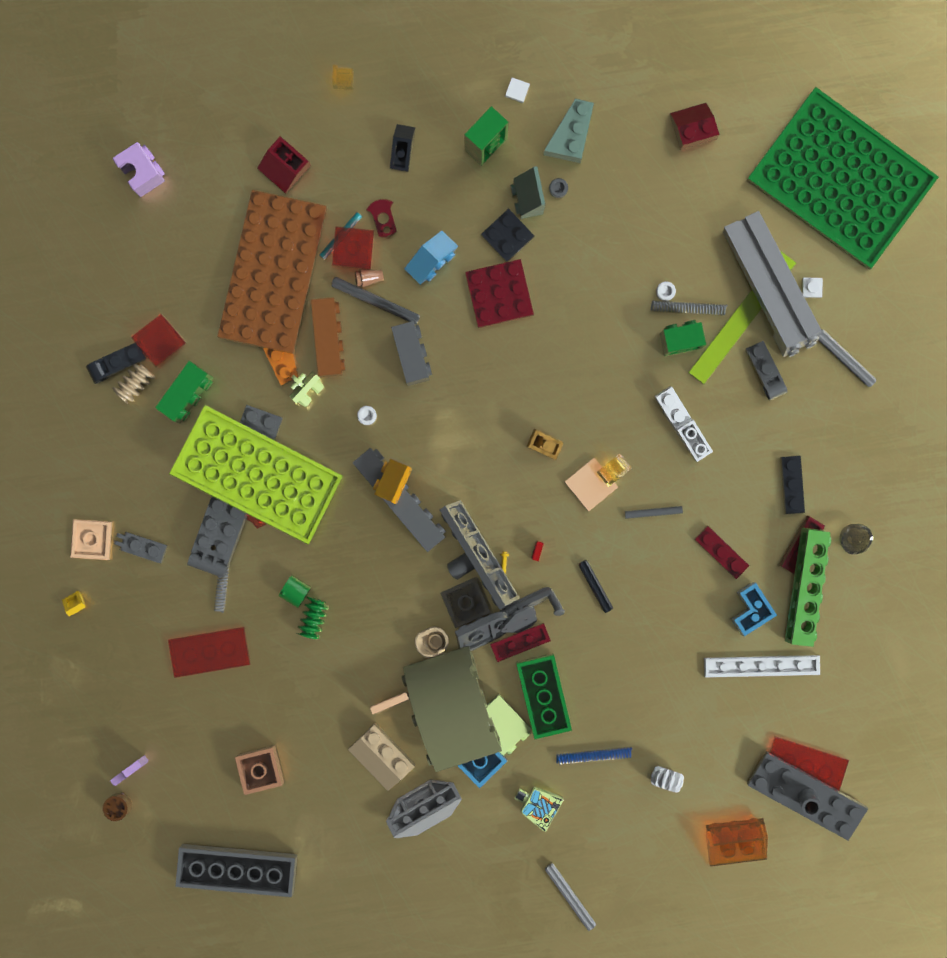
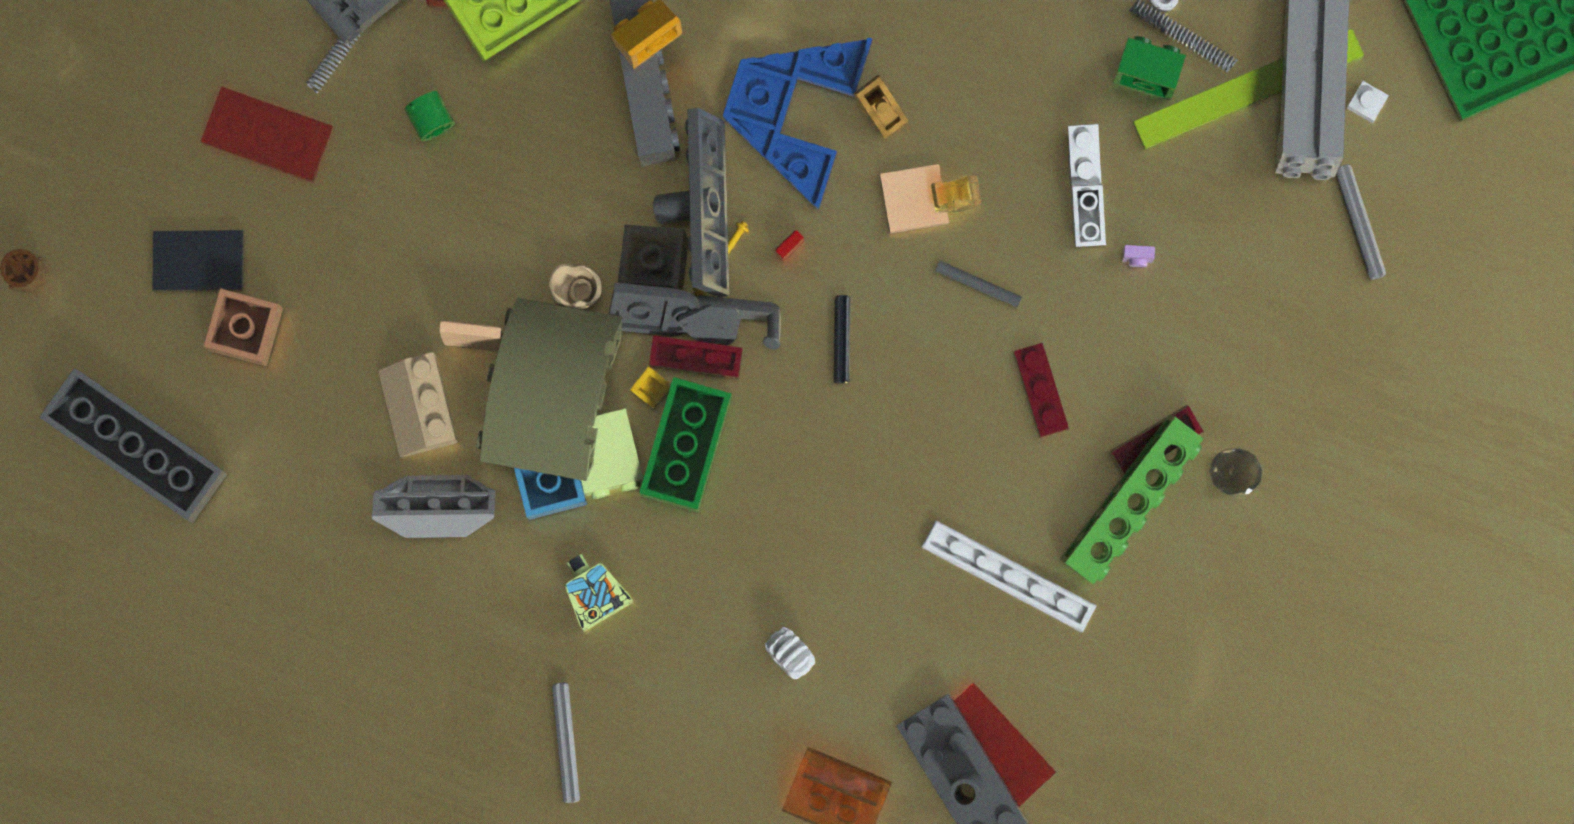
camera: 30 degrees right, 5 degrees down
lavender tile [110,755,149,786] -> none
green piece [296,596,329,639] -> none
blue piece [556,747,632,765] -> none
dark azure brick [731,582,777,636] -> none
dark grey plate [746,341,788,401] -> none
black plate [780,456,805,514] -> none
none -> black tile [152,230,244,292]
none -> yellow plate [630,367,671,410]
none -> blue wing [723,38,873,209]
none -> lavender plate [1122,245,1155,267]

